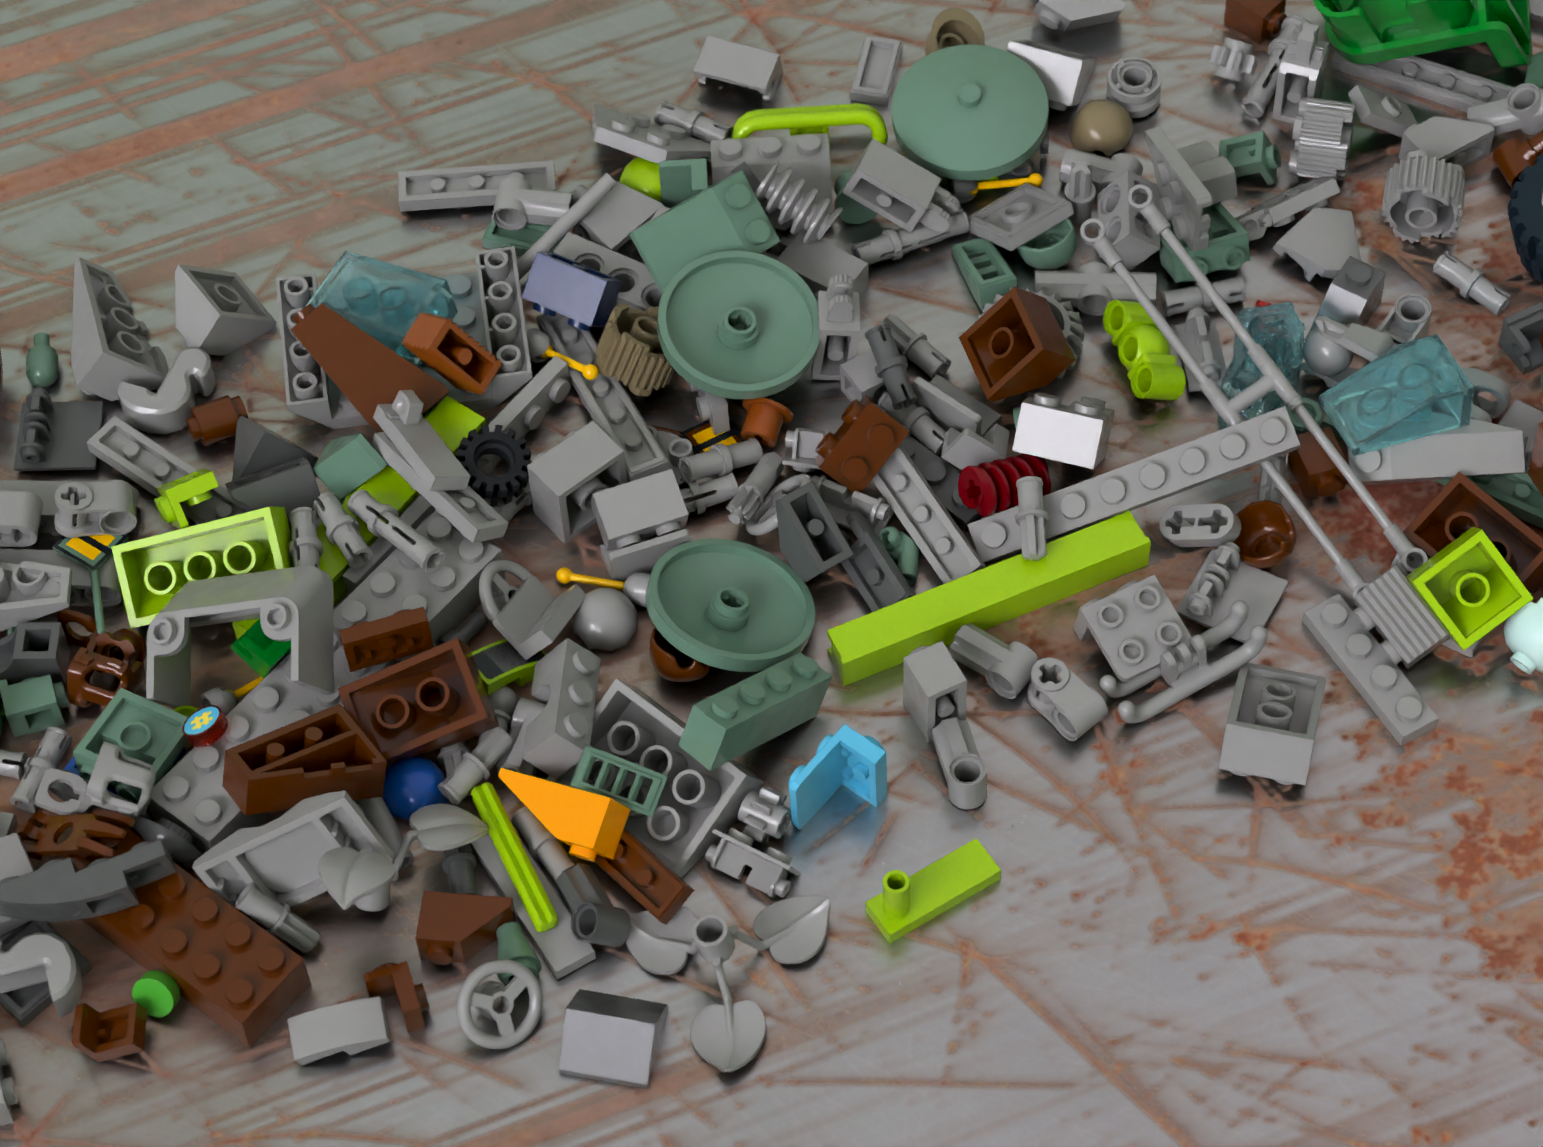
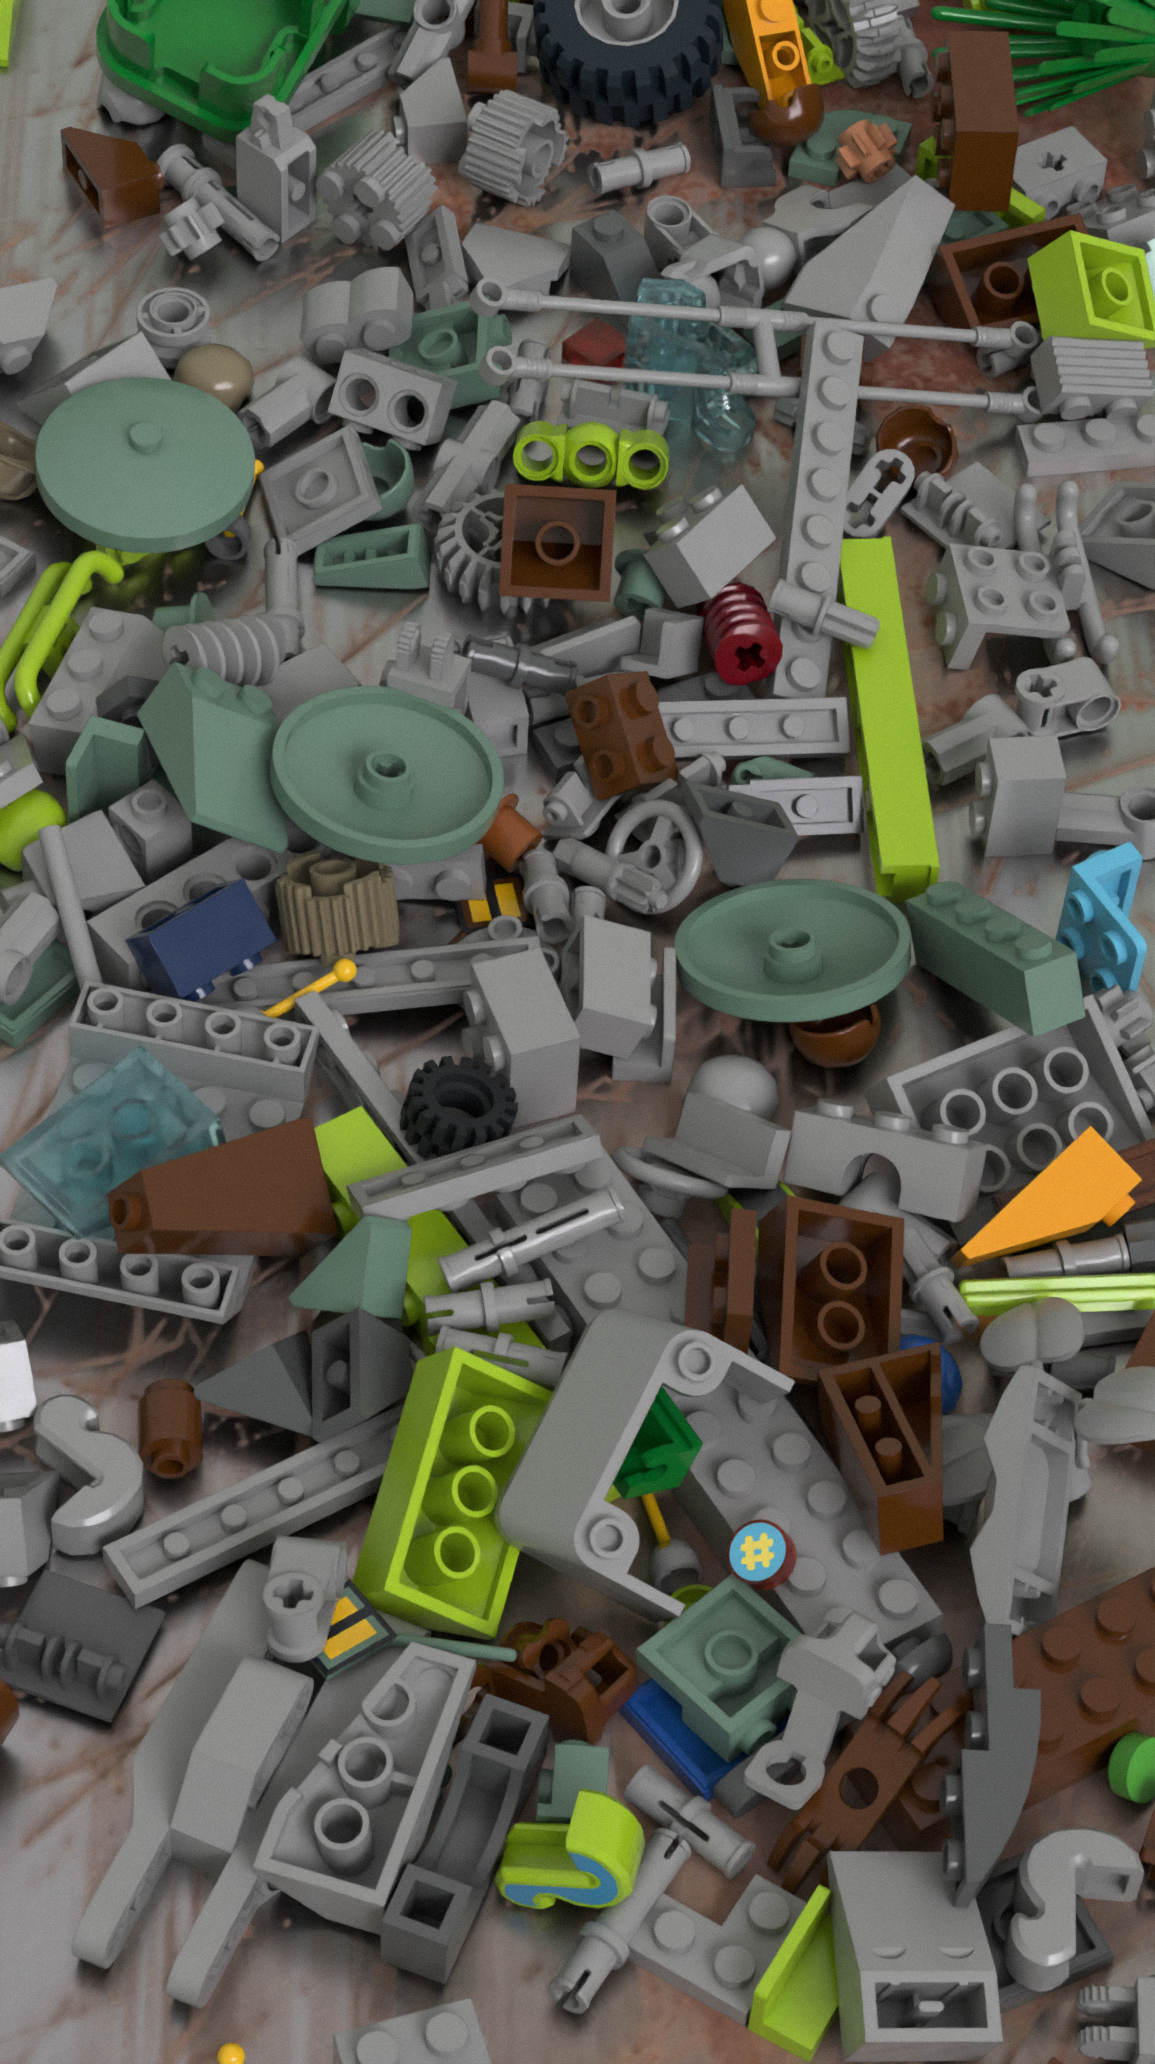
camera: 75 degrees left, 5 degrees down
lime bracket [154,468,219,529] -> none
light grey axle [235,883,321,953] -> none
light grey hinge [373,390,471,491] -> none
dark orange brick [402,312,501,395] -> none
hinge [556,567,651,608] -> none
sand green slope [569,744,668,818] -> none
light grey hinge [842,139,961,233] -> none
light grey axle [1064,159,1096,226] -> none
light grey wing [1145,126,1212,252] -> none
sand green bracket [1219,131,1281,185] -> none
clear light blue slope [1318,334,1474,456] -> none
light grey plate [1348,84,1417,138] -> none

